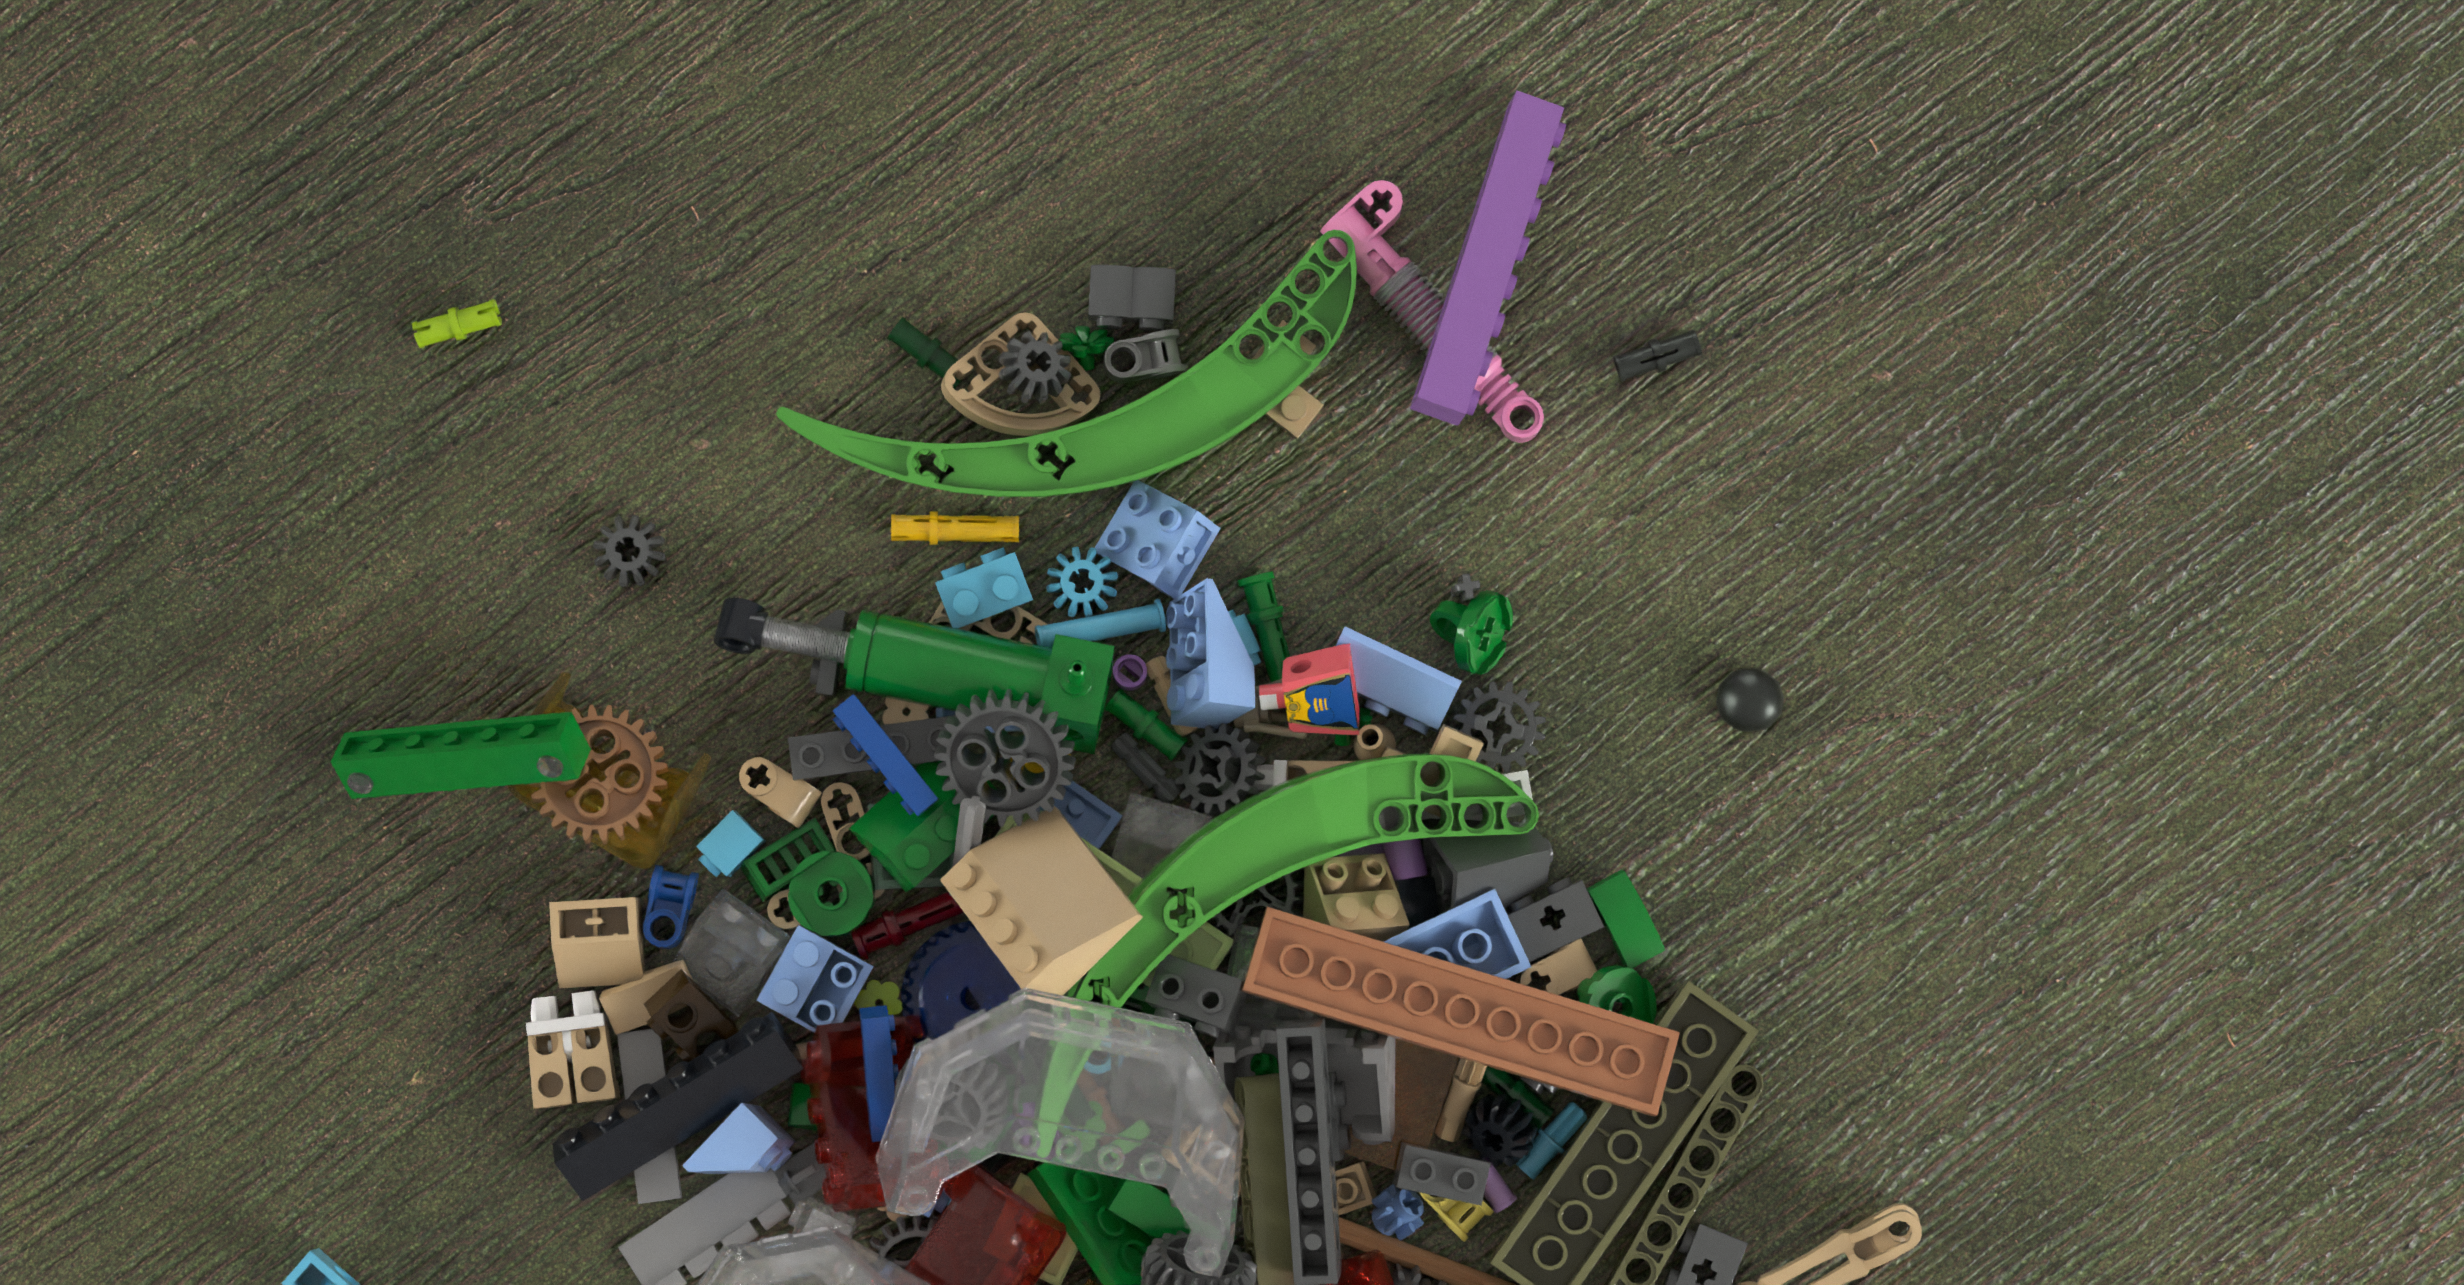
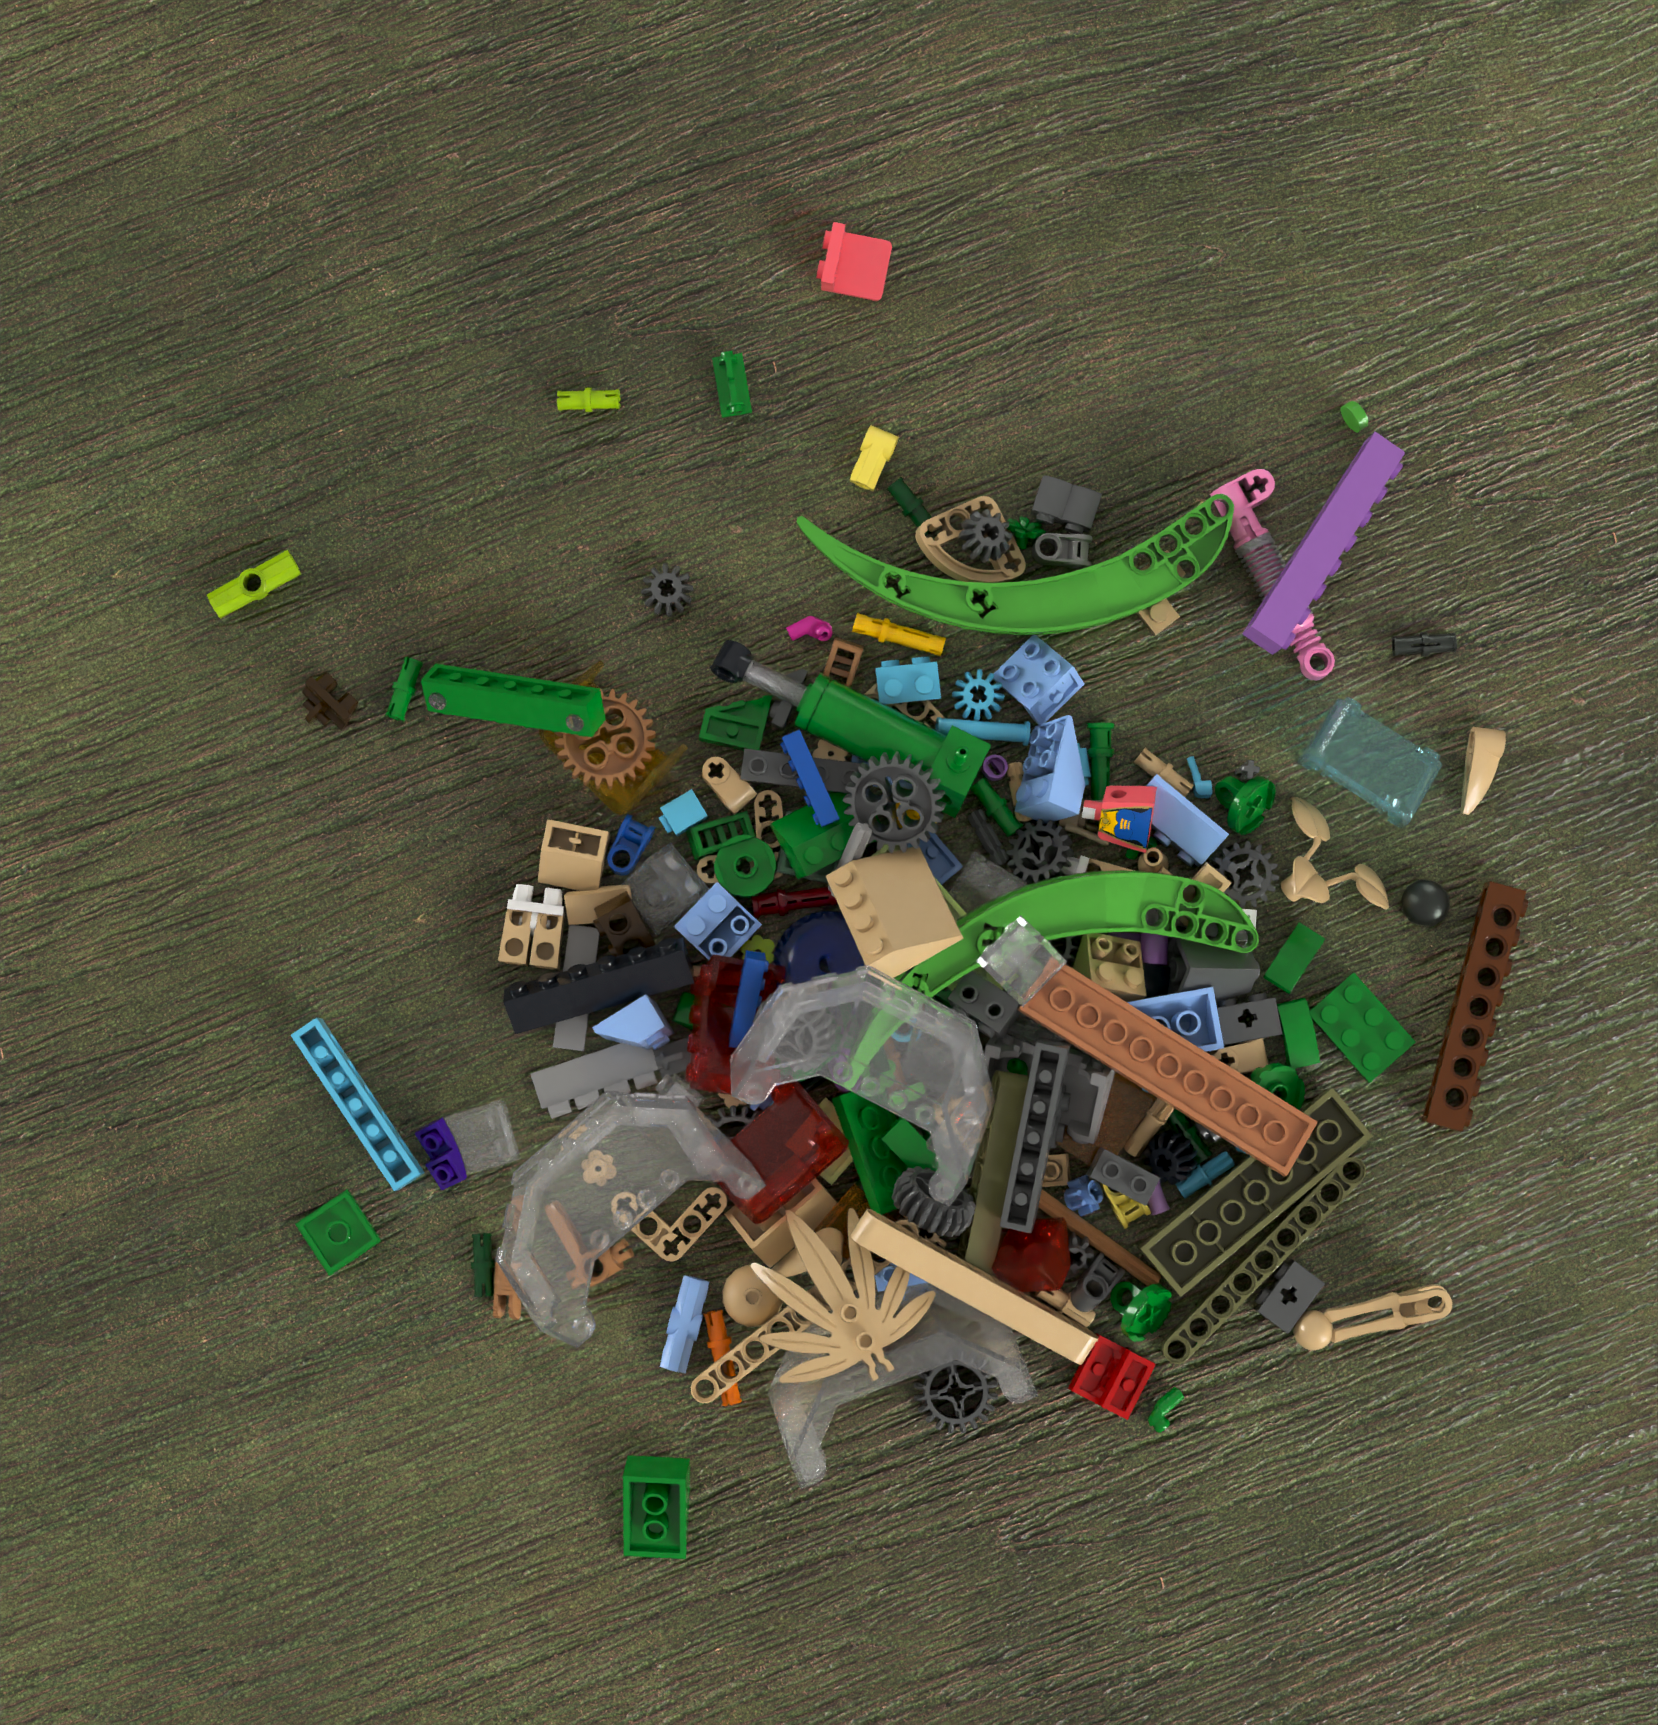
camera: 20 degrees right, 0 degrees up
none -> lime piece [207,550,301,619]
none -> dark brown hips [302,672,358,731]
none -> green pin [385,657,423,722]
none -> green wing [699,695,772,751]
none -> green hinge [712,351,752,418]
none -> dark pink arm [786,616,833,642]
none -> coral bracket [816,222,892,301]
none -> medium nougat slope [823,637,864,688]
none -> light yellow piece [850,425,899,491]
none -> clear slope [976,916,1067,1007]
none -> tan pin [1133,747,1194,797]
none -> medium azure hand [1187,756,1212,798]
none -> green slope [1263,922,1325,994]
none -> tan plant [1280,796,1390,910]
none -> clear light blue windscreen [1297,697,1442,829]
none -> green plate [1310,972,1416,1083]
none -> bright green tile [1341,401,1368,433]
none -> reddish brown brick [1421,881,1528,1132]
none -> tan piece [1460,727,1506,815]

